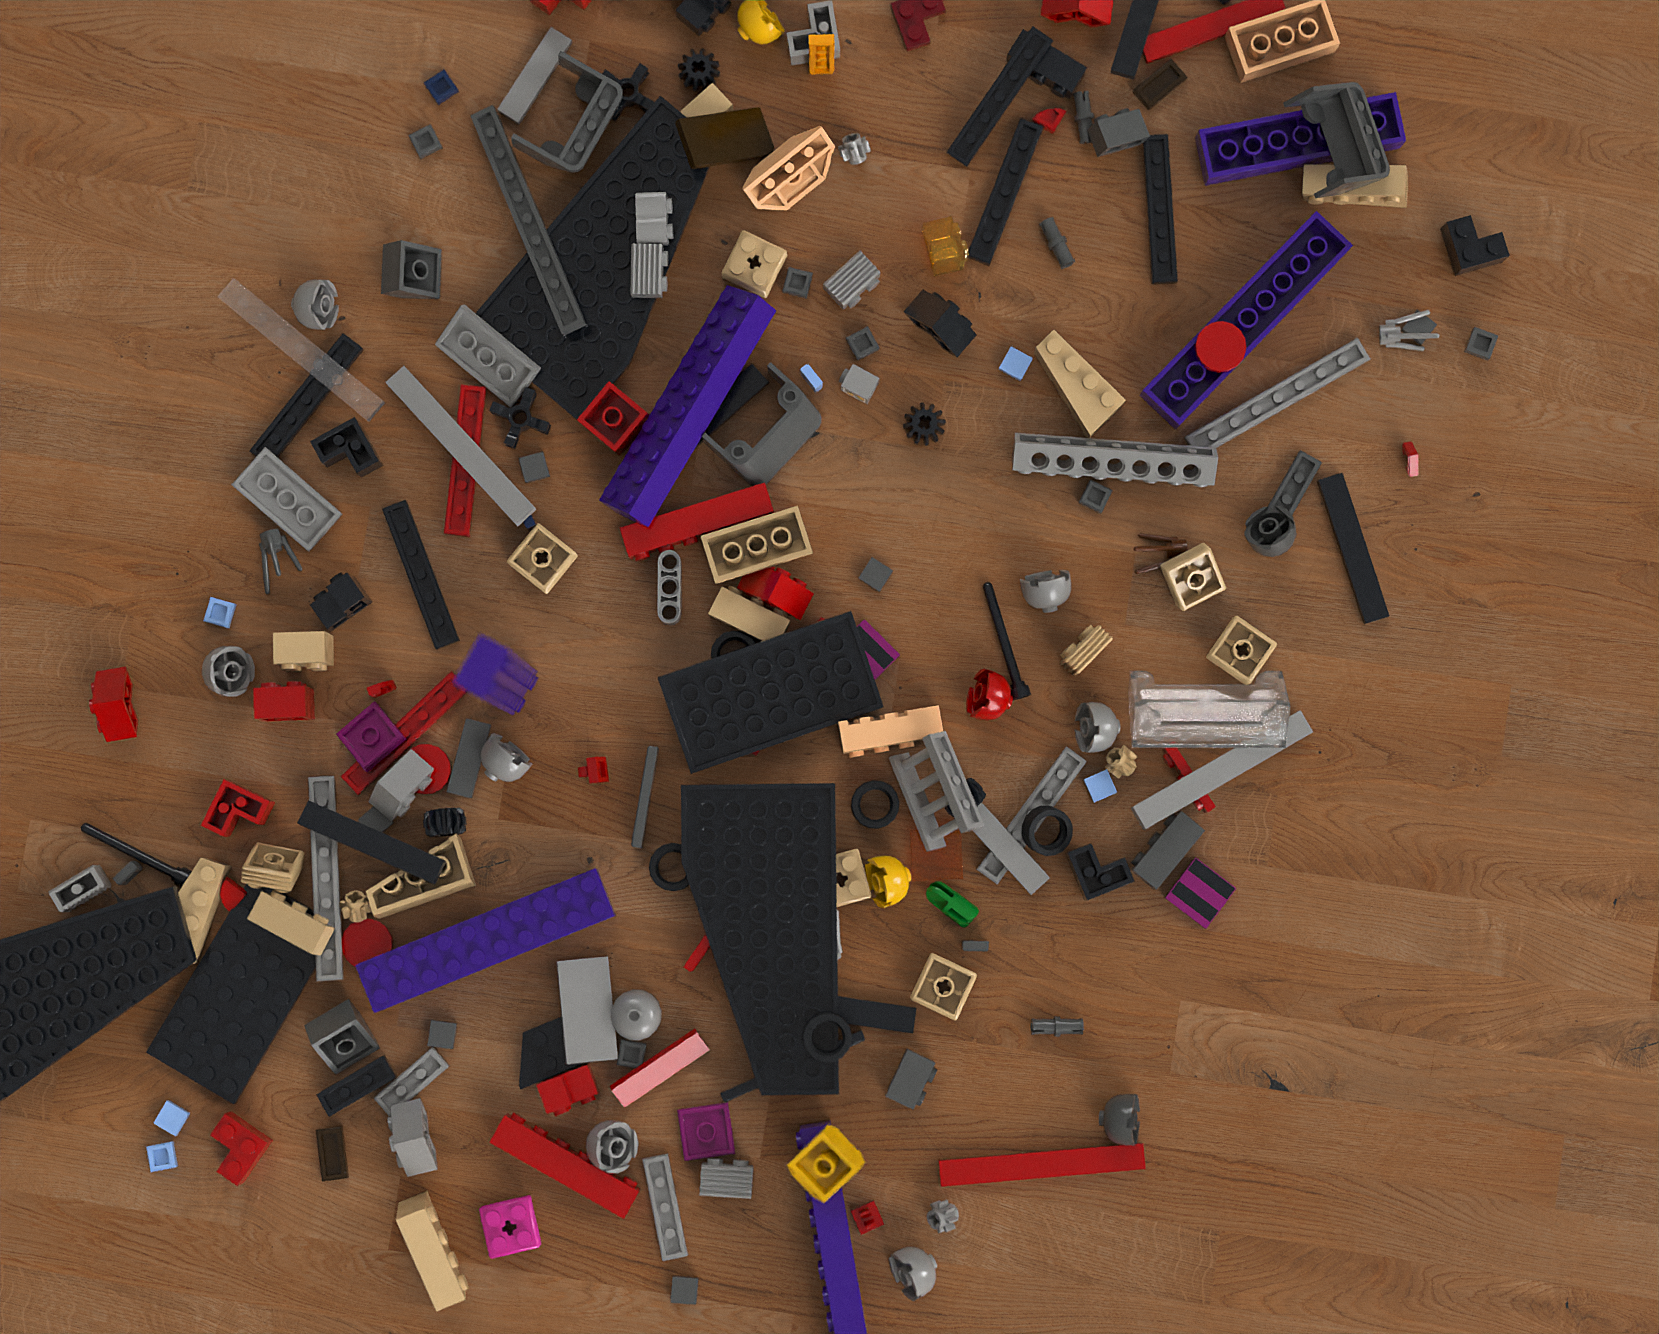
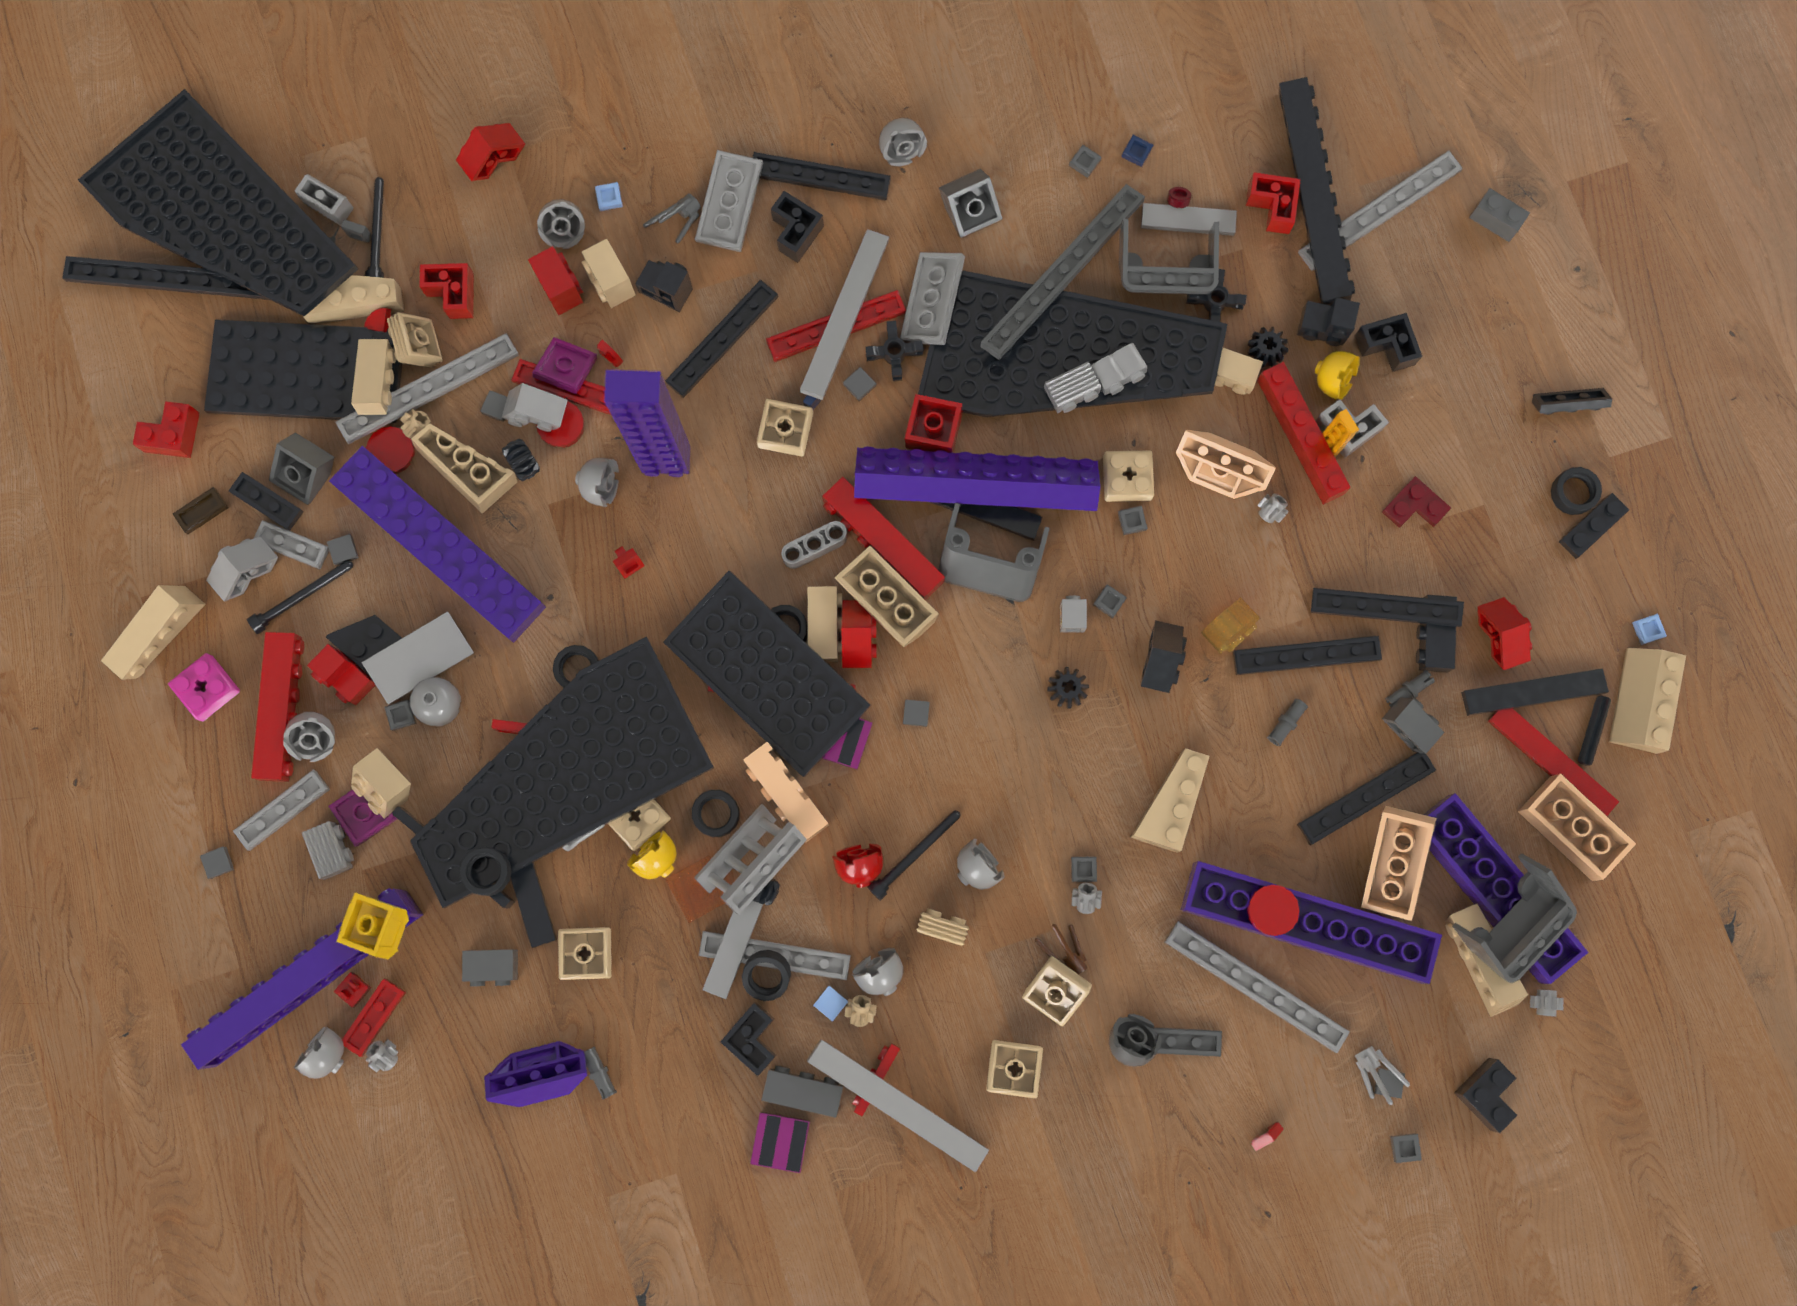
camera: 65 degrees right, 5 degrees down
light blue tile [146,1141,178,1172] -> none
light blue tile [154,1100,190,1136] -> none
clear tile [217,278,385,422] -> none
black tile [297,800,446,885] -> none
dark grey tile [447,718,491,798] -> none
tile [610,1028,709,1108] -> none
dark grey tile [631,746,659,848] -> none
dark brown tile [675,107,775,169] -> none
light blue tile [800,364,823,393] -> none
light grey brick [823,251,880,310] -> none
green arm [926,881,979,928] -> none
red tile [938,1143,1146,1187] -> none
dark grey tile [962,940,989,952] -> none
light blue tile [998,347,1033,381] -> none
light grey brick [1012,433,1218,487] -> none
red tile [1032,108,1066,134] -> none
dark grey cylinder [1099,1094,1140,1146] -> none
clear windscreen [1128,671,1290,748] -> none
dark brown tile [1133,58,1187,111] -> none
black tile [1317,473,1390,624] -> none
none -> black plate [62,256,269,300]
none -> black piece [247,560,354,634]
none -> red plate [342,978,406,1057]
none -> tan brick [351,748,411,819]
none -> dark purple wedge [484,1041,587,1107]
none -> light grey gear [1071,883,1102,914]
none -> dark red tile [1167,187,1192,208]
none -> red brick [1257,362,1351,505]
none -> light nougat brick [1361,806,1437,921]
none -> light grey gear [1530,989,1564,1017]

